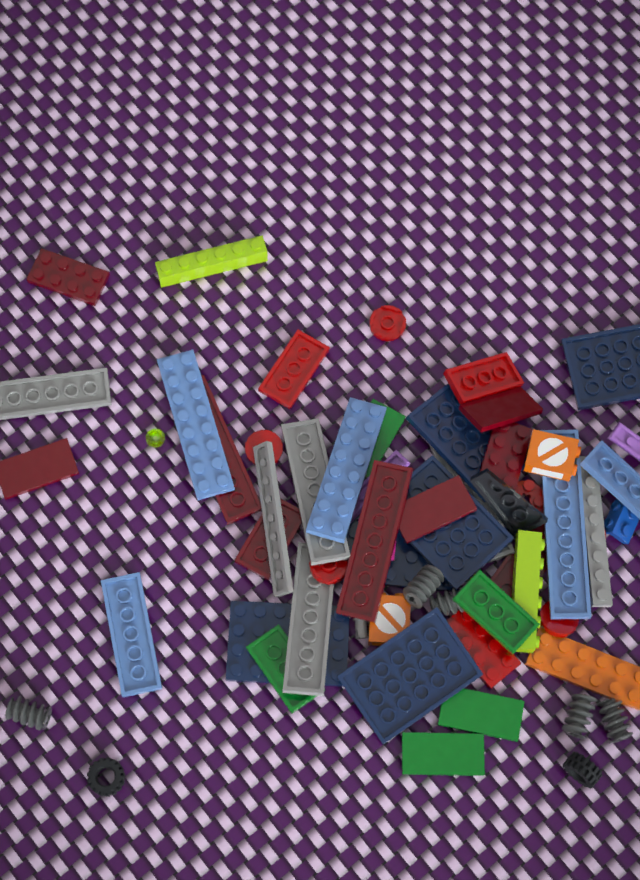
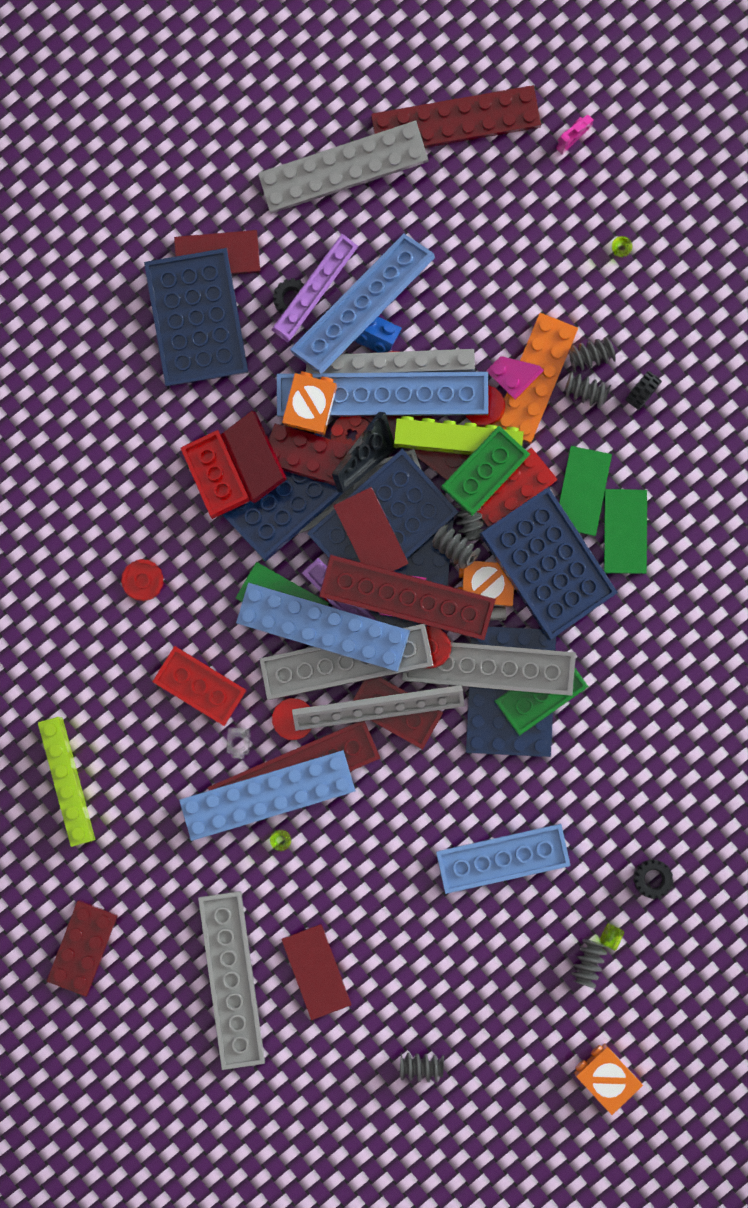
camera: 85 degrees left, 15 degrees up
none -> clear brick [227,728,251,758]
none -> dark pink wing [486,356,544,400]
none -> clear neon green slope [599,923,625,951]

